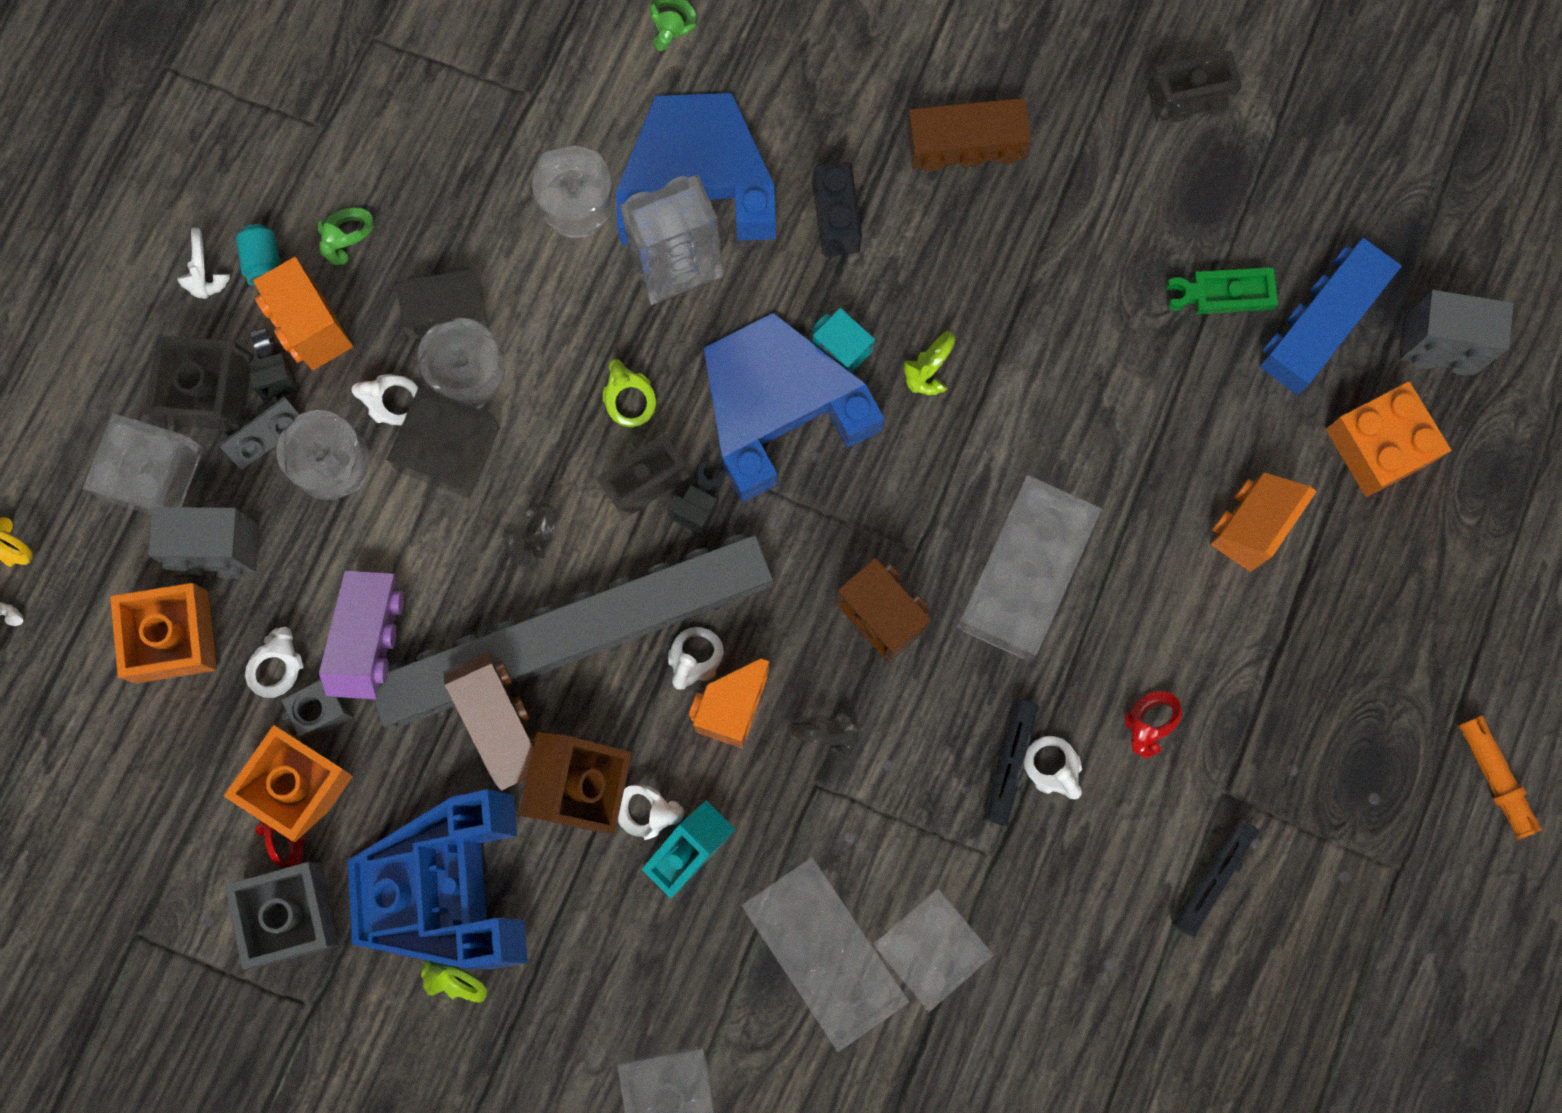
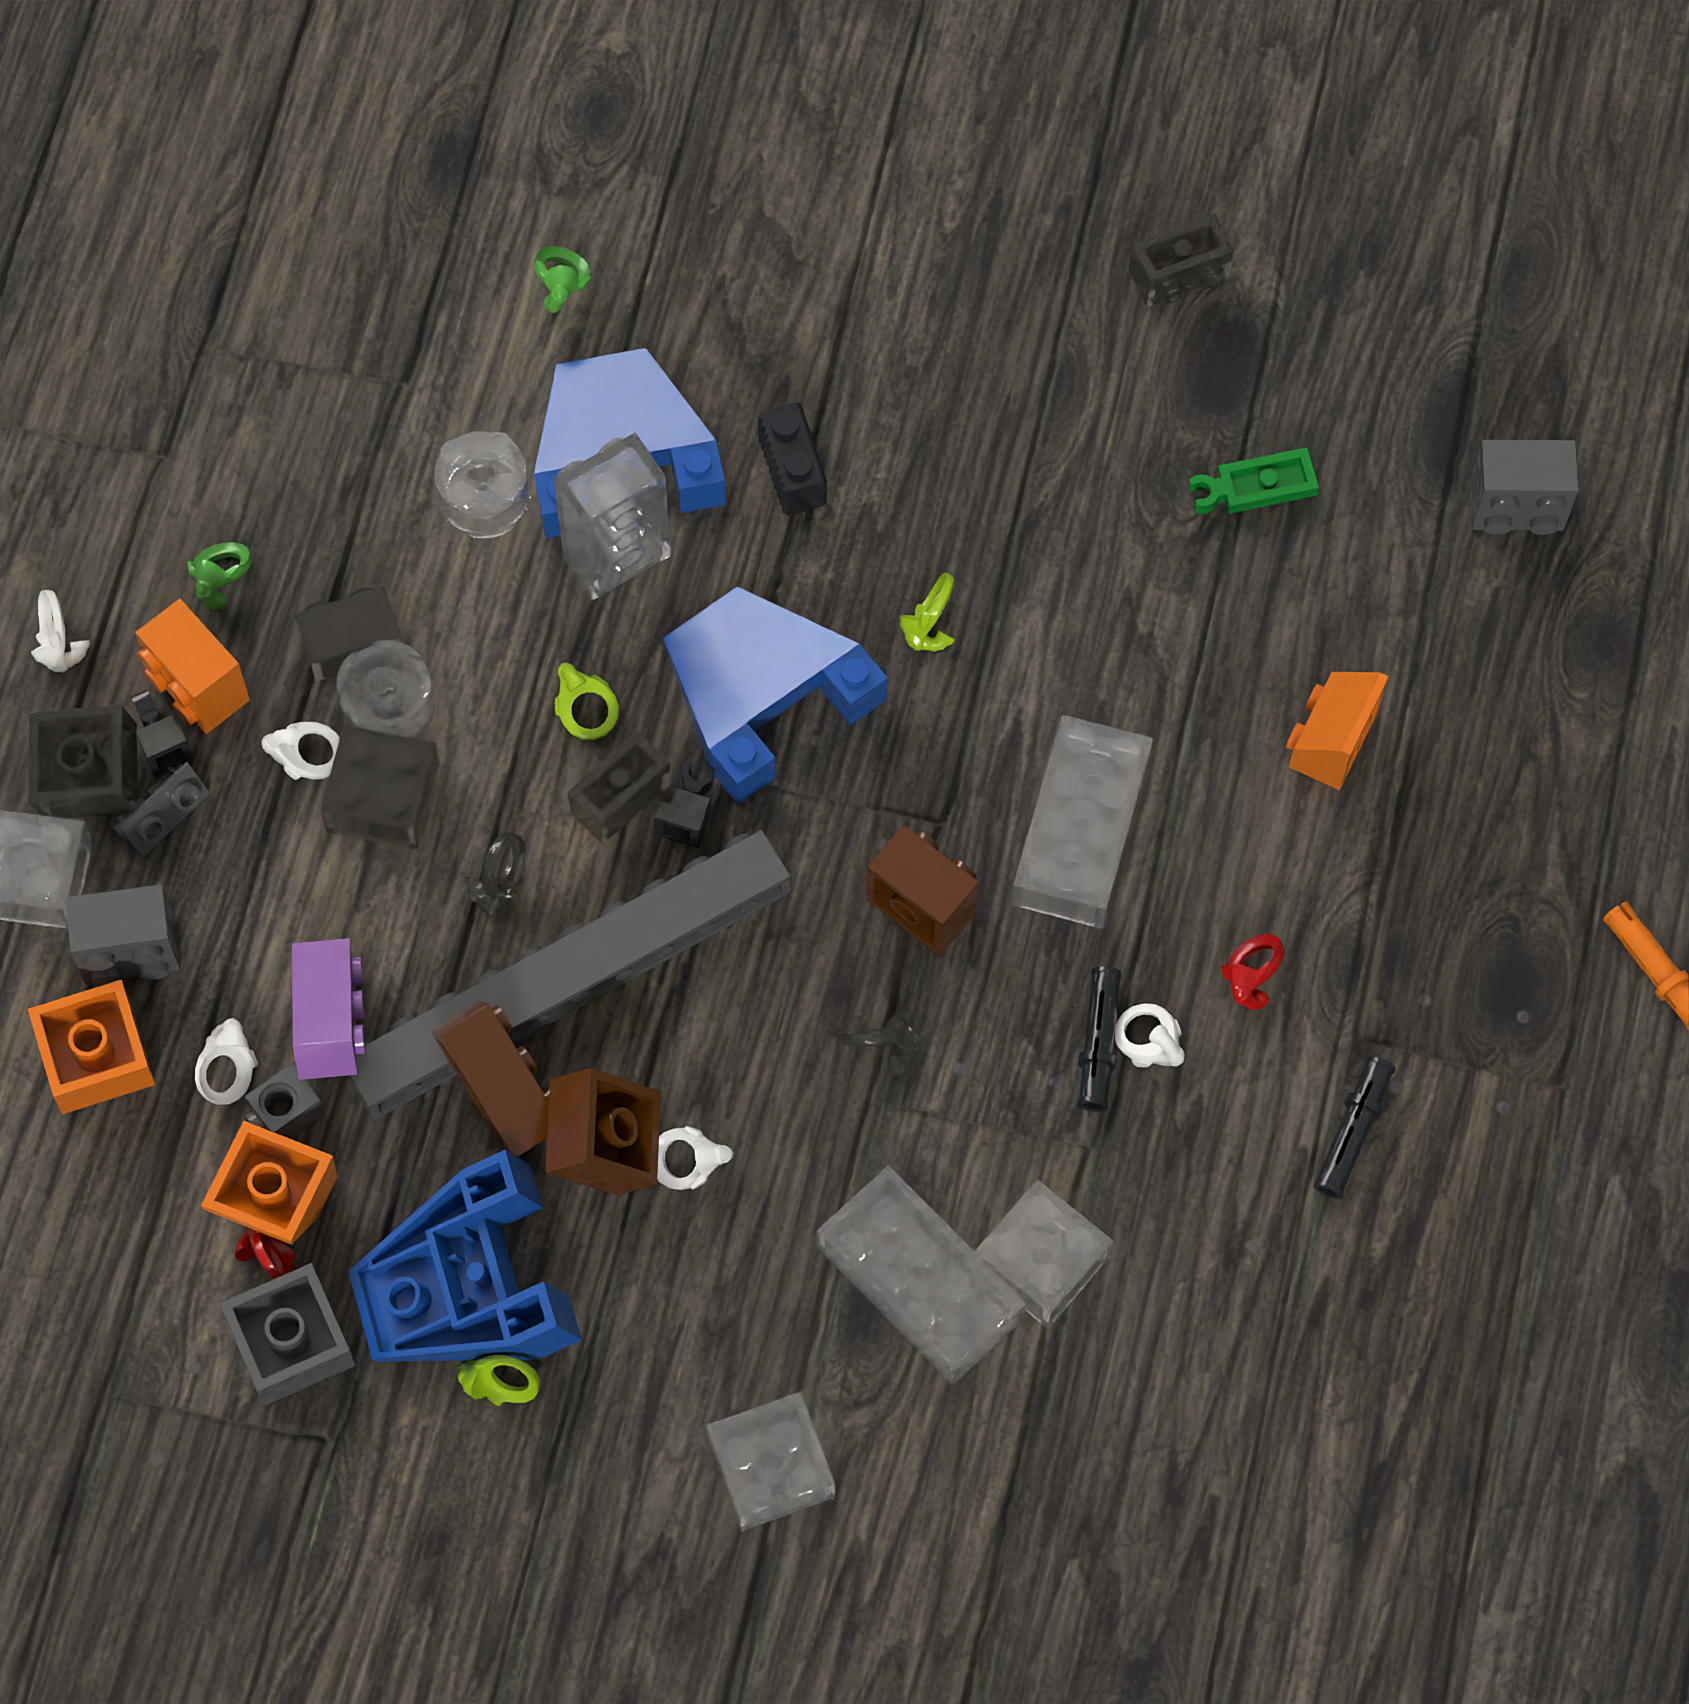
camera: 10 degrees left, 10 degrees down
teal brick [235,224,281,286] -> none
clear brick [276,410,369,500] -> none
teal slope [641,800,736,899] -> none
white piece [668,627,724,690] -> none
orange slope [689,659,769,748] -> none
teal brick [812,308,875,373] -> none
reddish brown brick [907,98,1031,171] -> none
blue brick [1260,238,1402,395] -> none
orange brick [1325,381,1452,498] -> none

